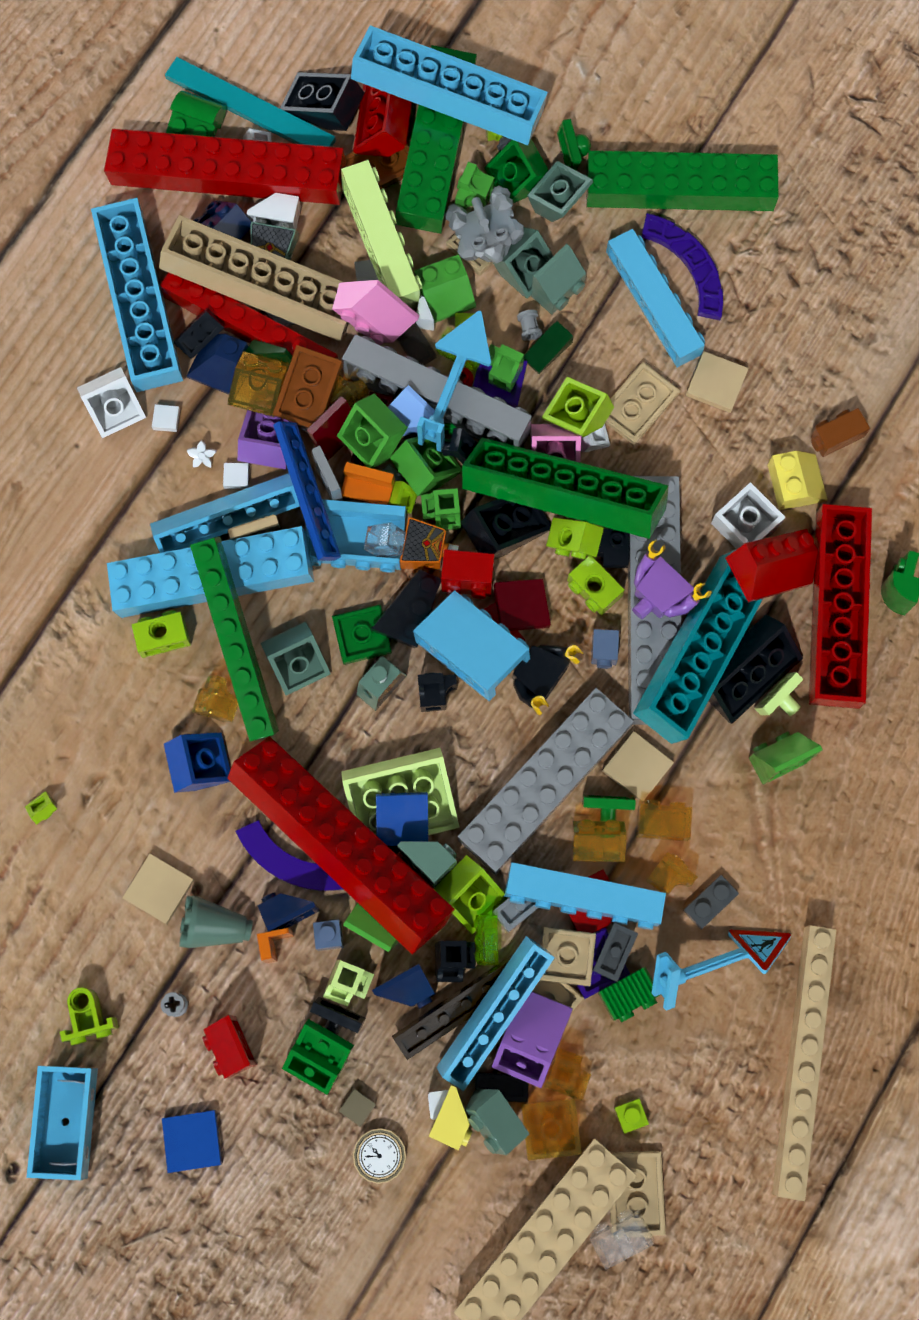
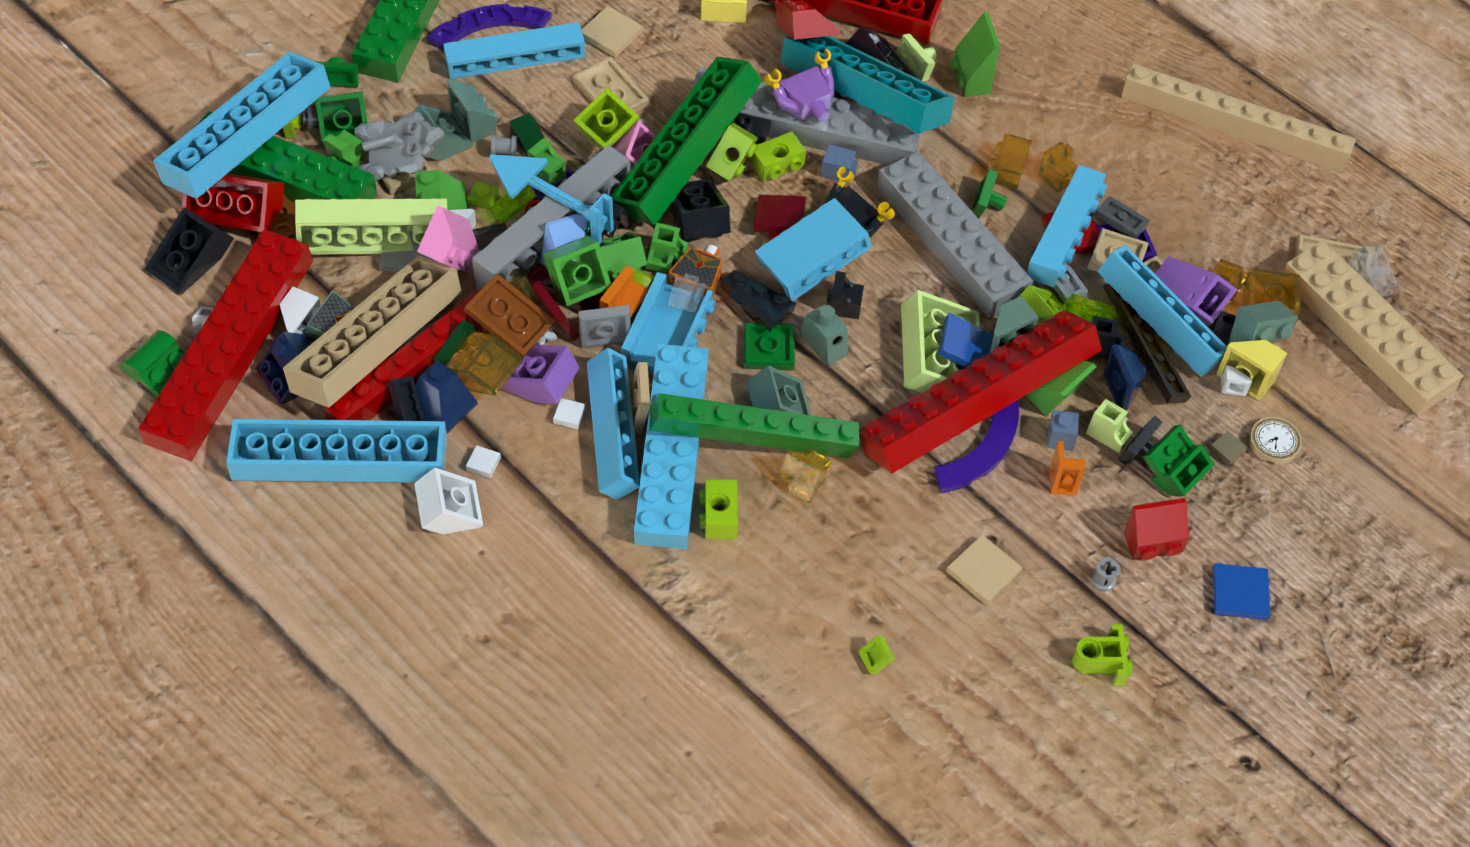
camera: 80 degrees left, 20 degrees down
medium azure piece [26,1066,98,1180] -> none
blue slope [164,732,230,793] -> none
teal tile [165,57,336,147] -> none
sand green cone [179,895,253,948] -> none
white plant [187,440,217,468] -> none
dark blue slope [257,892,320,932] -> none
blue tile [273,421,341,561] -> none
red brick [441,549,494,599] -> none
sand green slope [527,161,593,222] -> none
clear yellow brick [572,819,626,862] -> none
green brick [598,967,661,1023] -> none
tan tile [602,731,674,803] -> none
lime plate [614,1098,649,1134] -> none
medium azure piece [652,929,791,1011] -> none
dark grey plate [683,875,739,929] -> none
white brick [711,482,785,549] -> none

